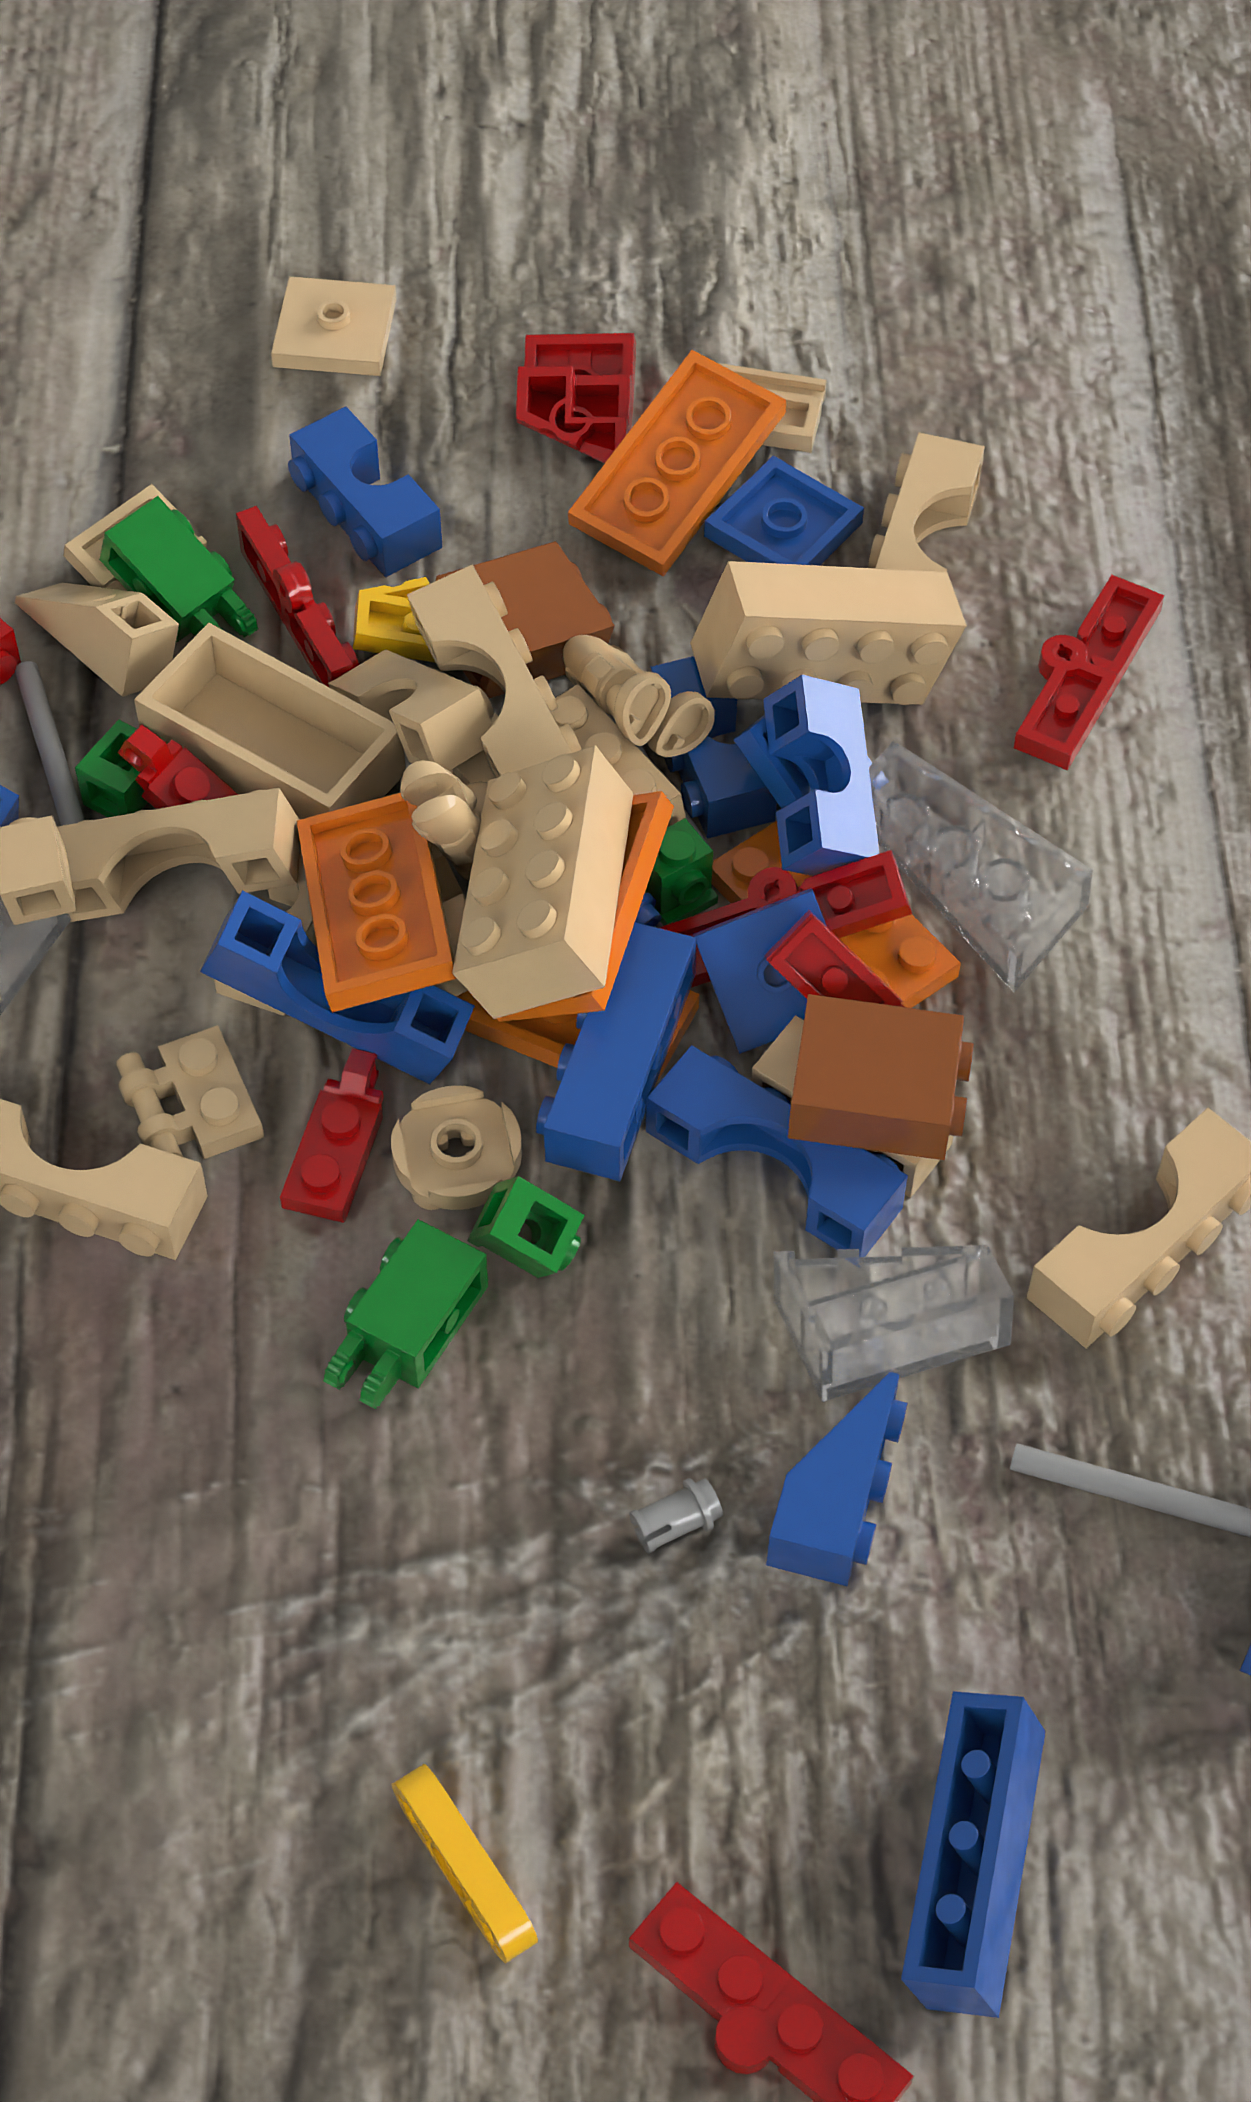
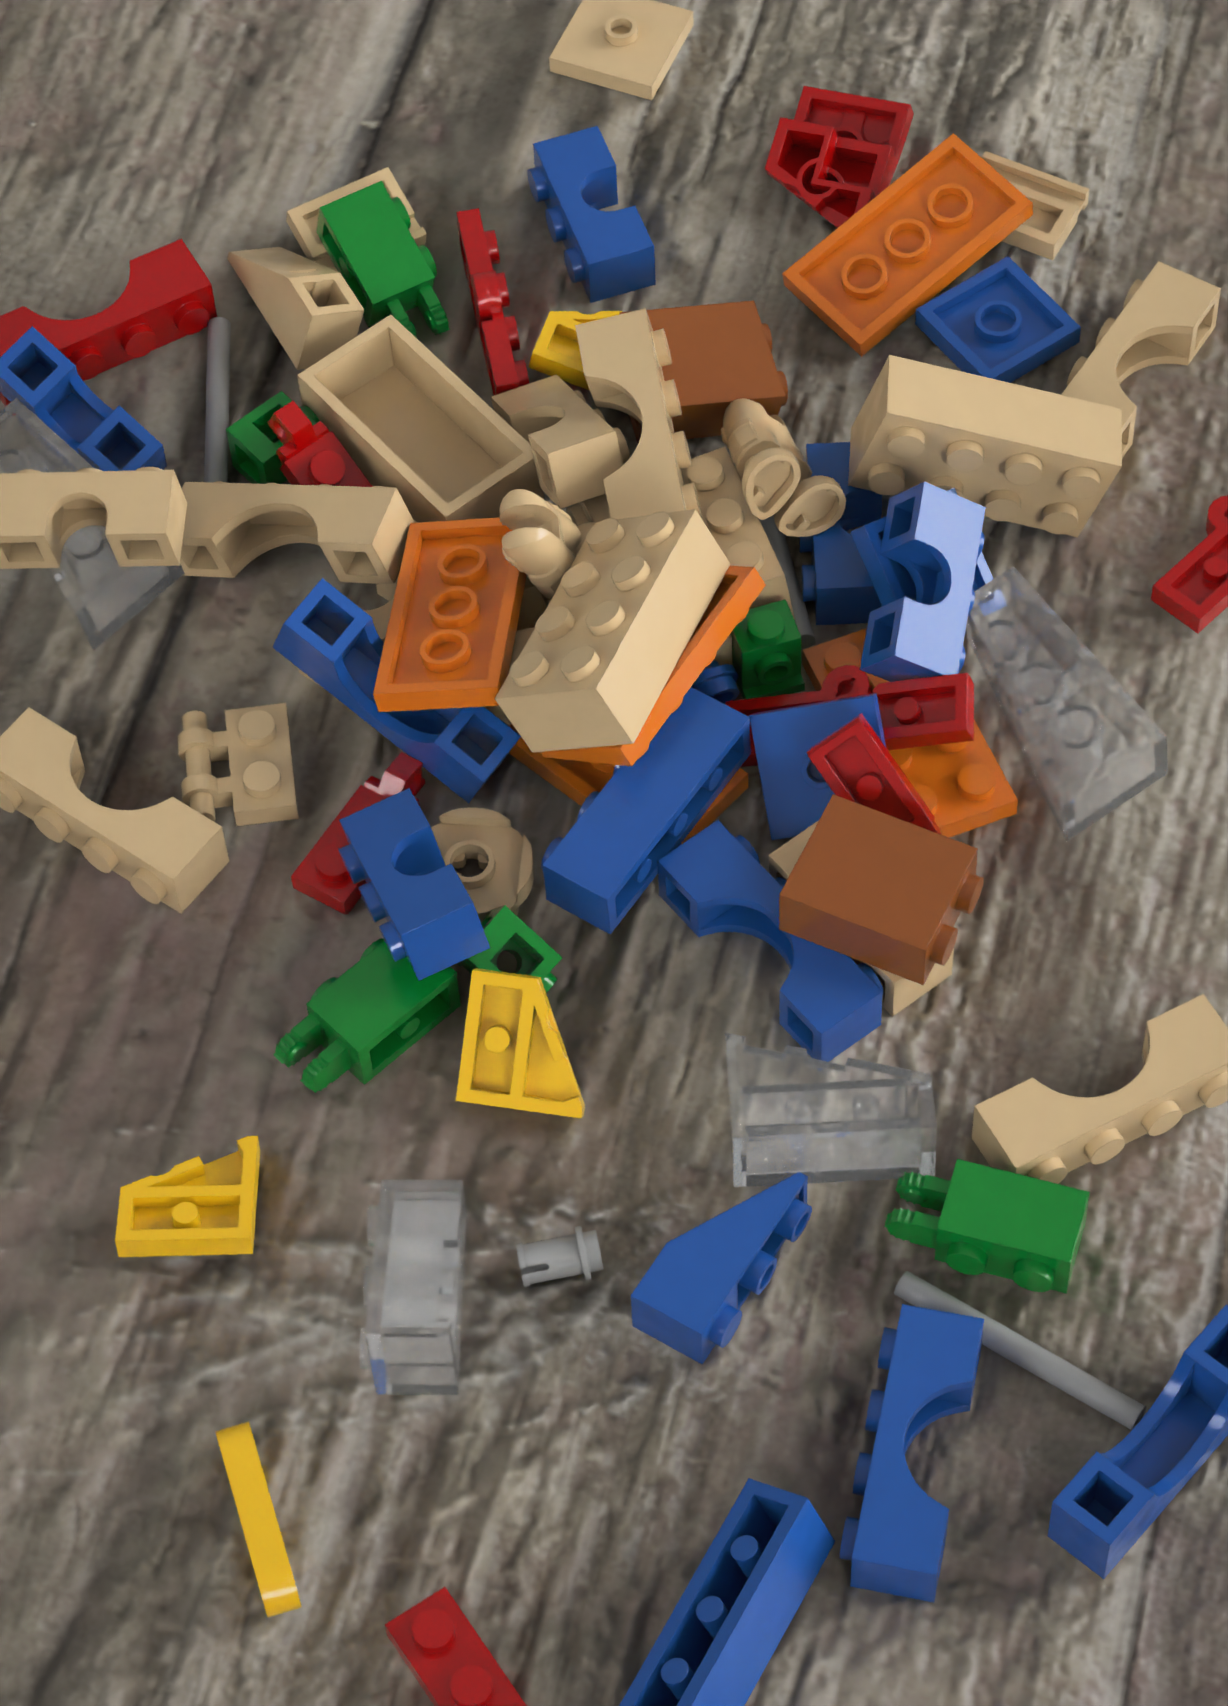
camera: 20 degrees right, 0 degrees up
none -> yellow wing [115,1136,260,1257]
none -> blue arch [338,788,490,981]
none -> clear wedge [360,1180,467,1395]
none -> yellow wing [456,968,585,1118]
none -> blue arch [839,1304,984,1603]
none -> green hinge [884,1159,1090,1293]

